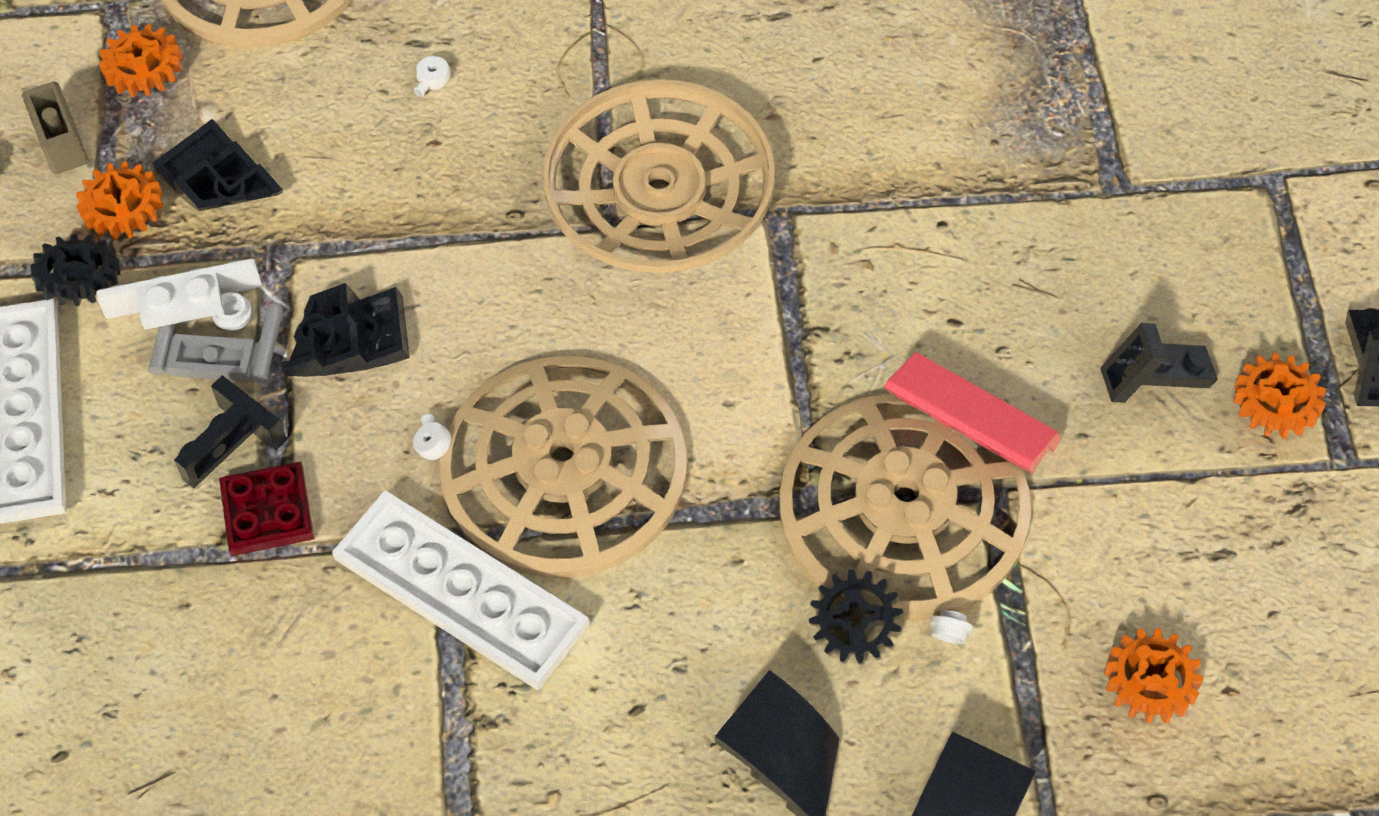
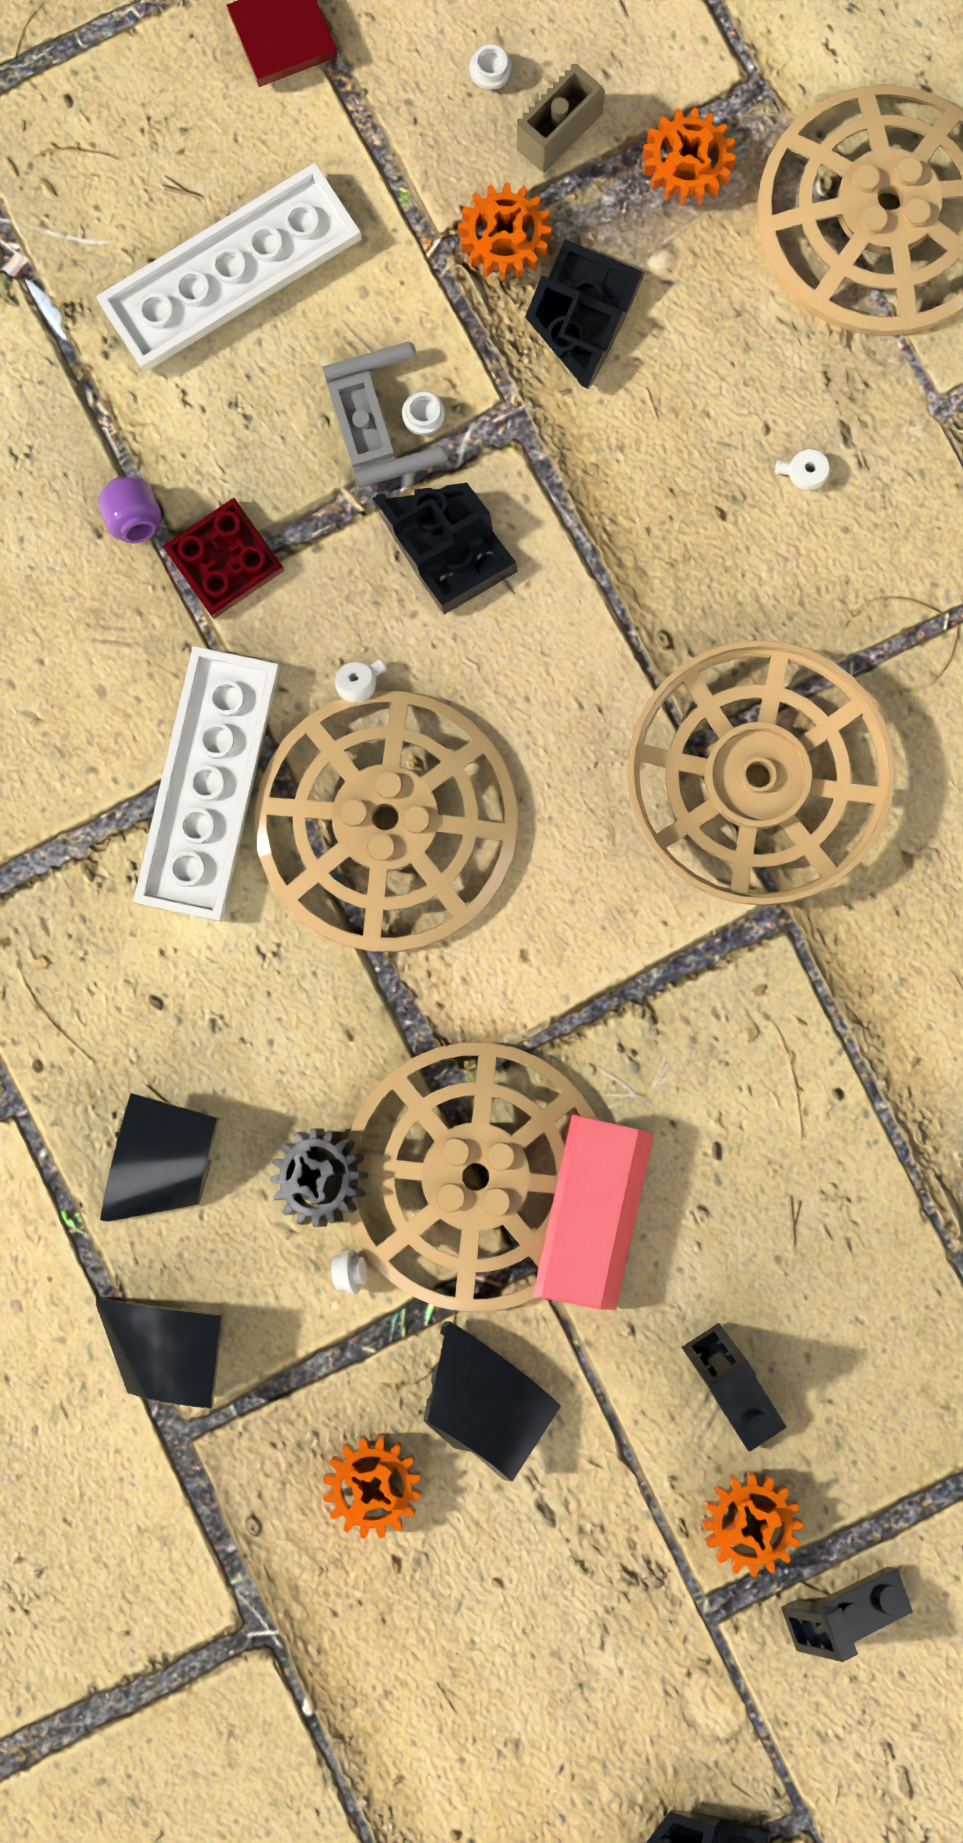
camera: 70 degrees right, 25 degrees up
black gear [30,234,120,306] -> none
white bracket [96,259,262,330] -> none
black bracket [174,375,287,489] -> none
none -> medium lavender head [98,476,162,544]
none -> black slope [423,1321,561,1482]

